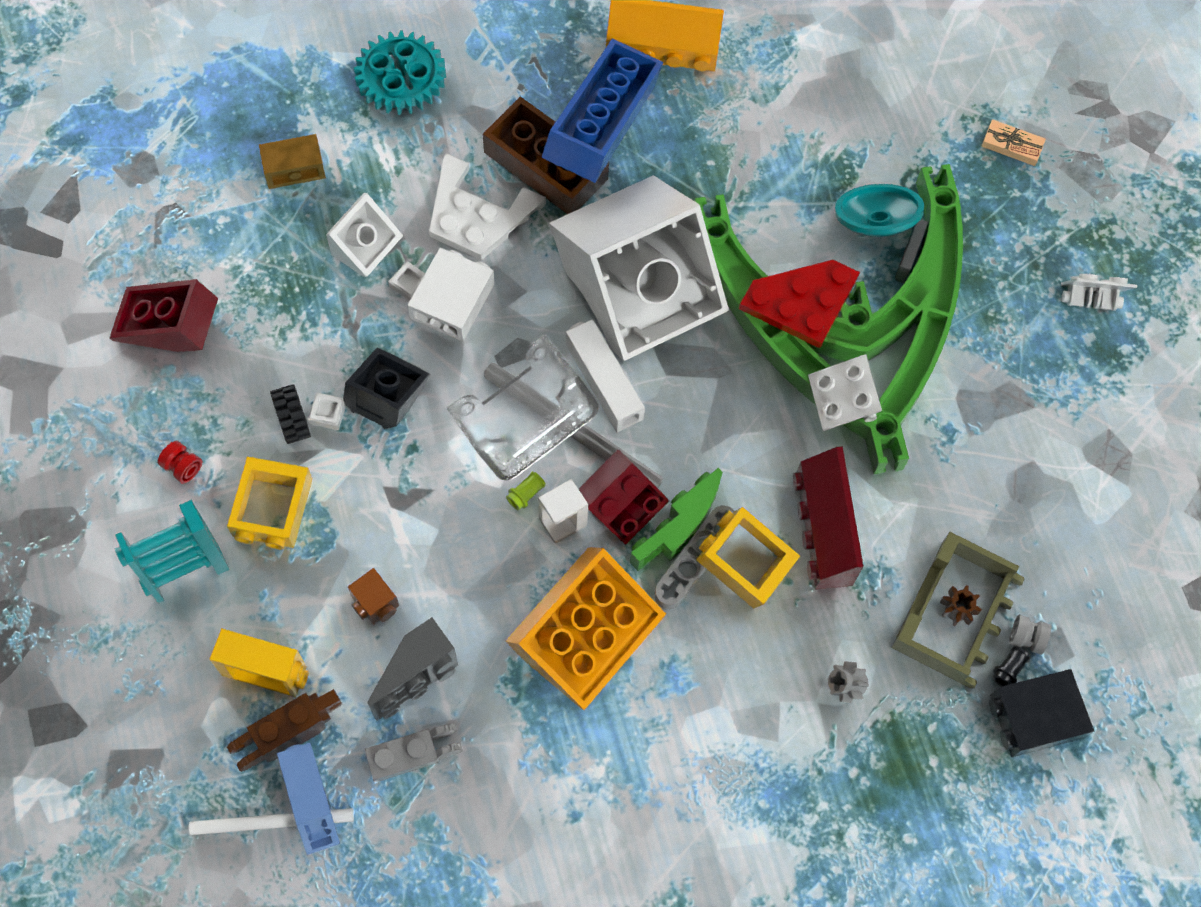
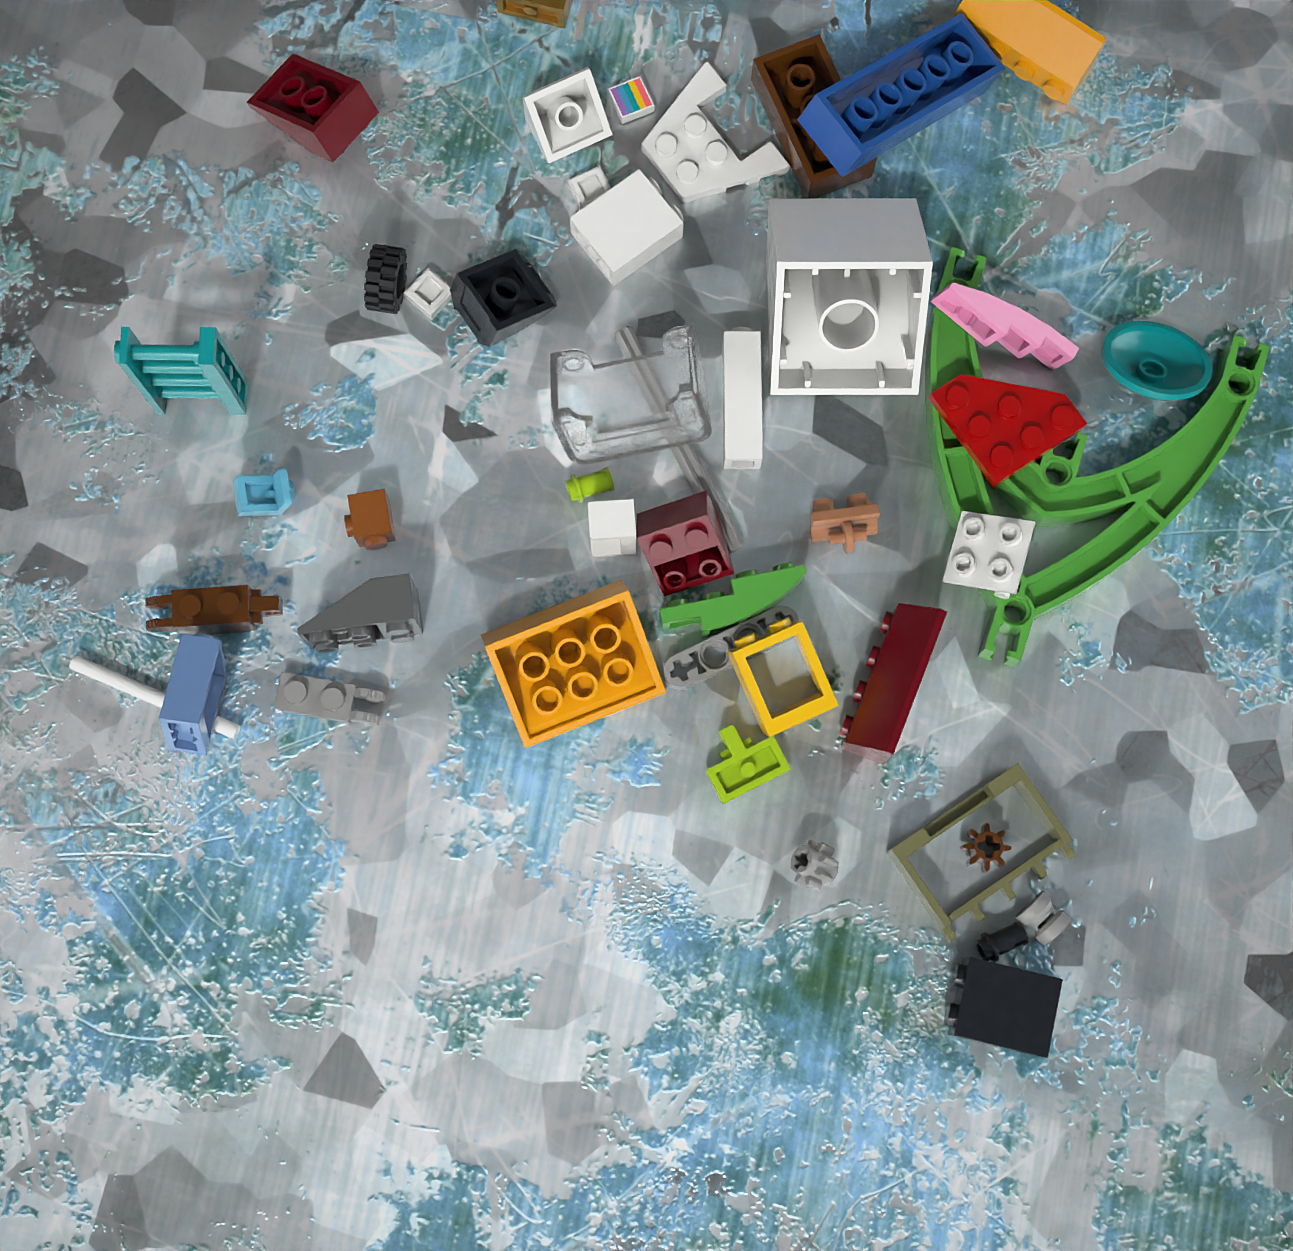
camera: 30 degrees right, 10 degrees up
red wheel [157,440,203,484] -> none
yellow window [209,628,309,697] -> none
yellow window [227,456,313,550] -> none
dark grey tile [895,219,928,283] -> none
none -> medium azure bracket [233,469,295,516]
none -> tile [608,76,655,124]
none -> lime hinge [705,724,791,805]
none -> nougat hips [810,493,880,554]
none -> bright pink slope [930,283,1079,371]

